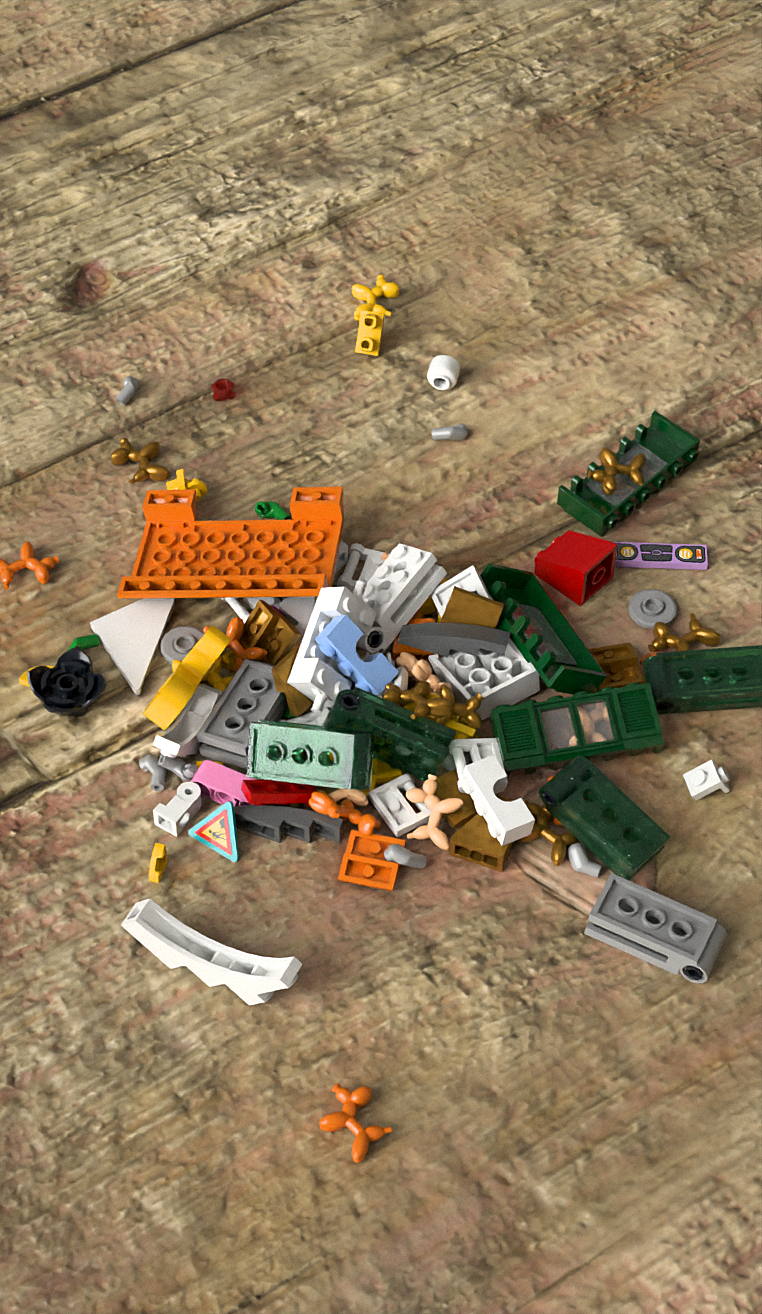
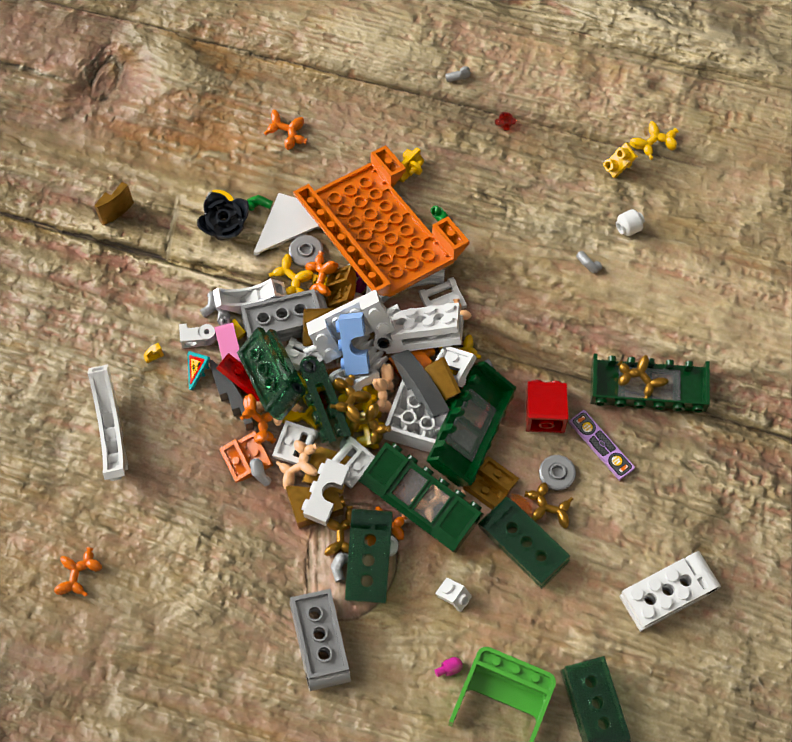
camera: 50 degrees right, 15 degrees up
pearl gold piece [111,438,169,485] -> none
yellow animal [142,624,231,730] -> none

